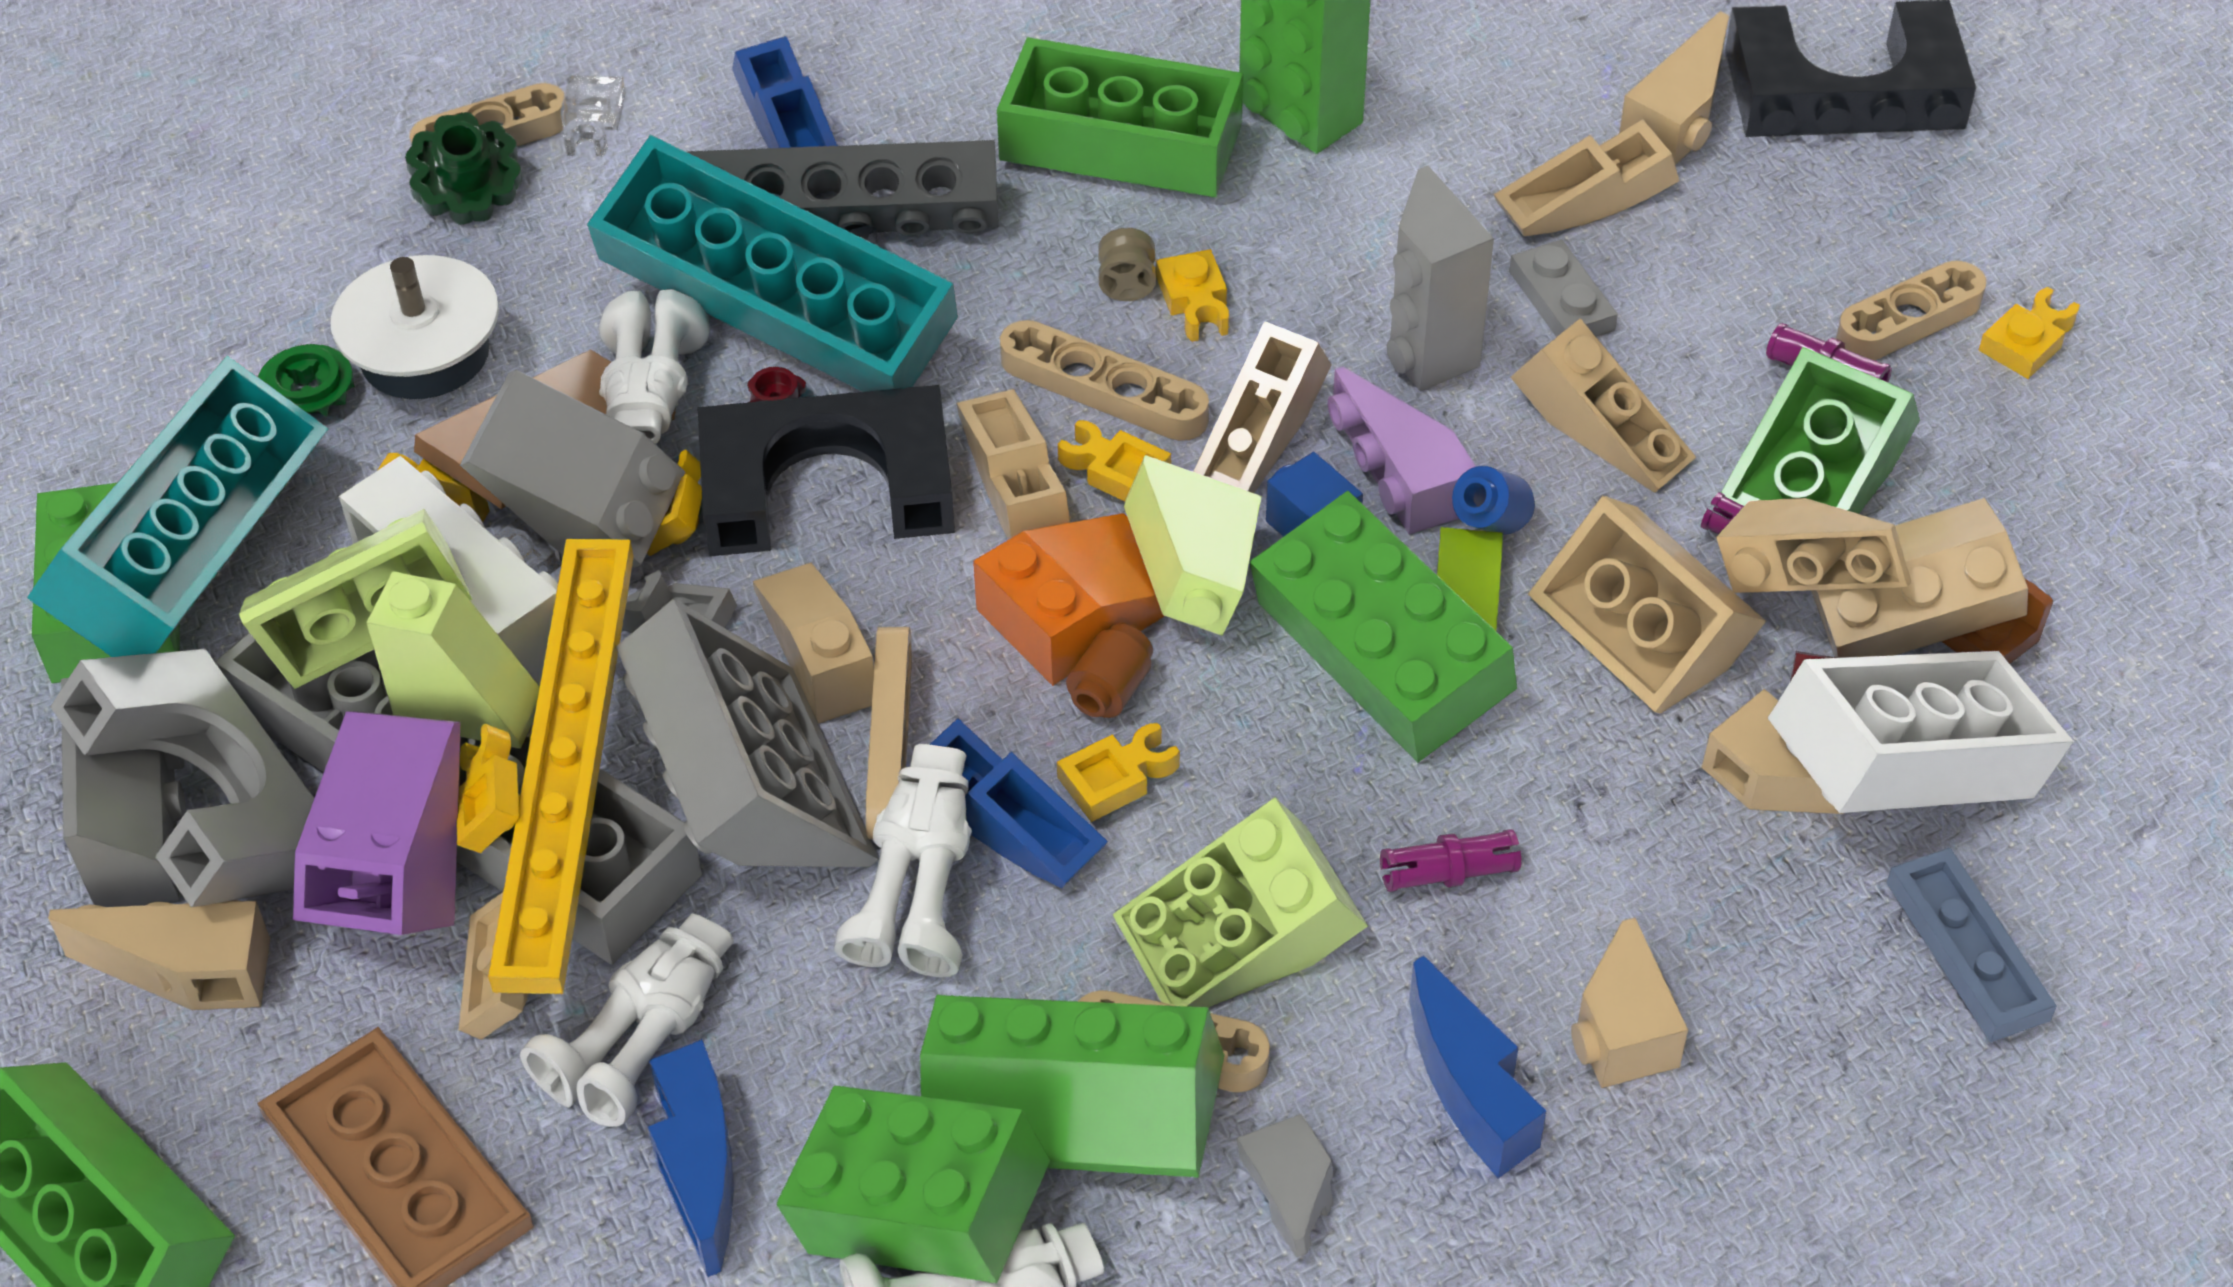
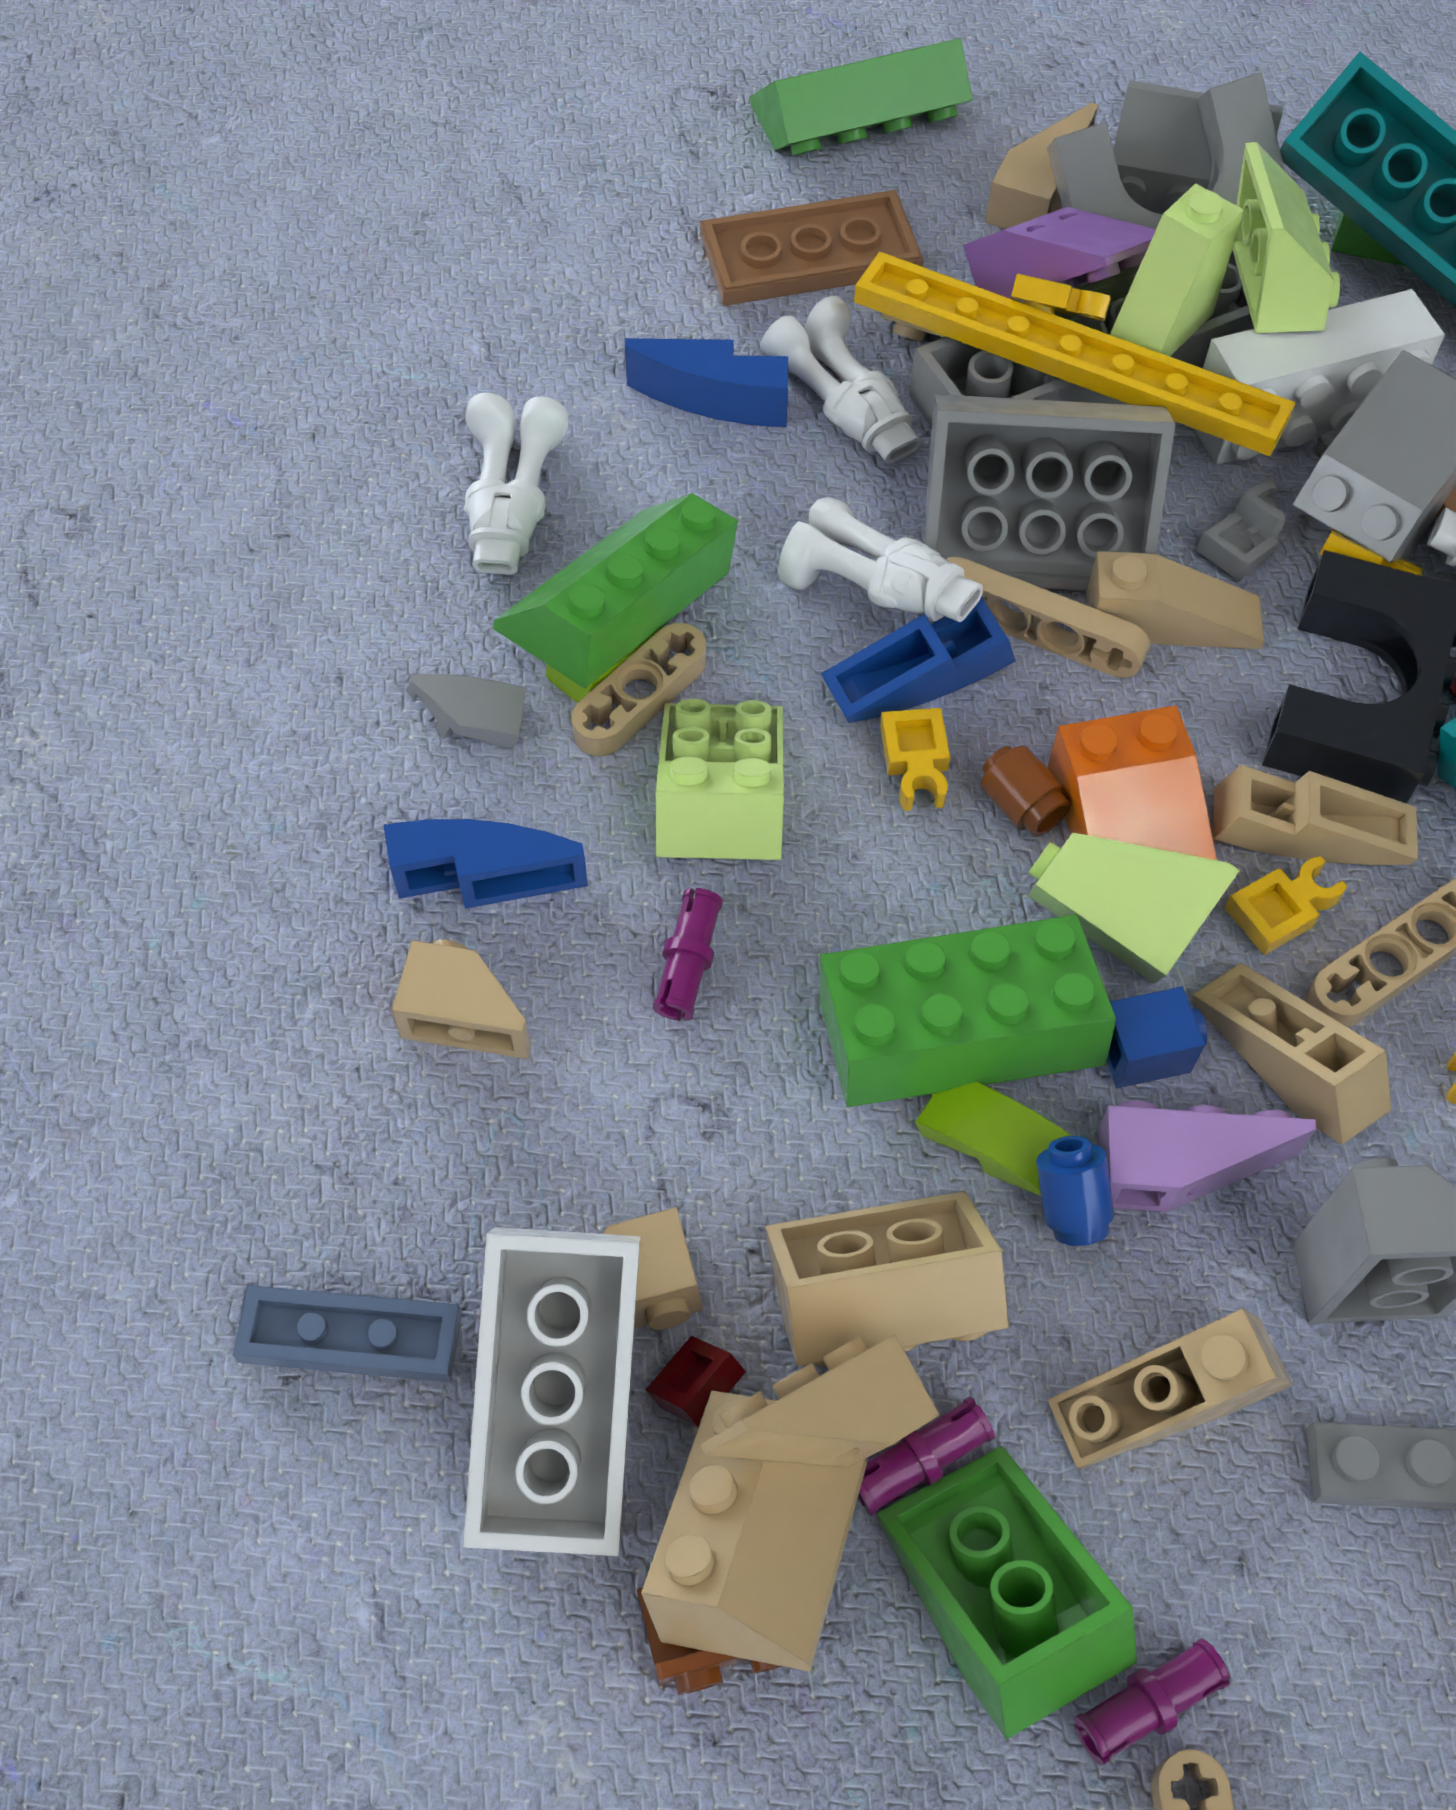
camera: 115 degrees right, 10 degrees up
bright green brick [776,1085,1050,1283] -> none

